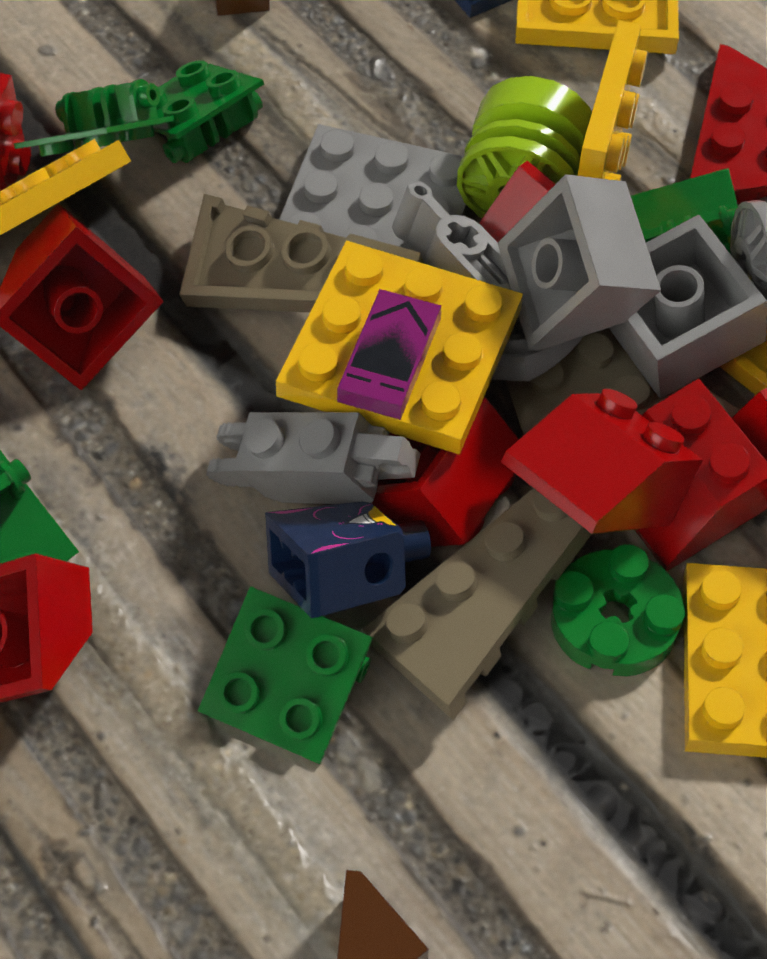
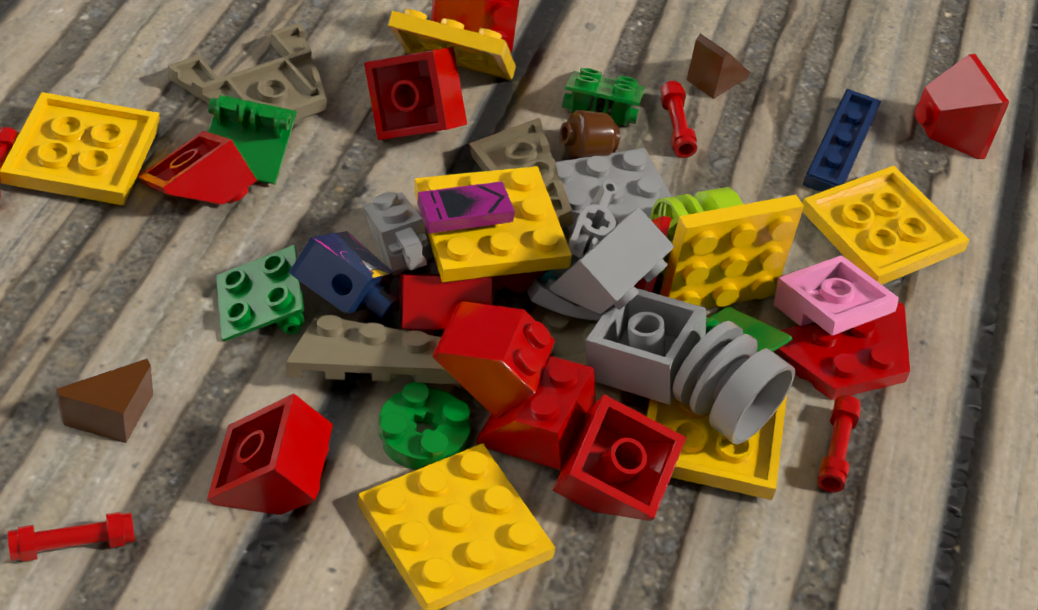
camera: 50 degrees right, 10 degrees down
green hinge [14,79,175,157] -> none
none -> red slope [207,393,333,515]
none -> reddish brown head [559,110,620,159]
none -> red bar [660,81,697,158]
none -> bright pink plate [773,255,899,335]

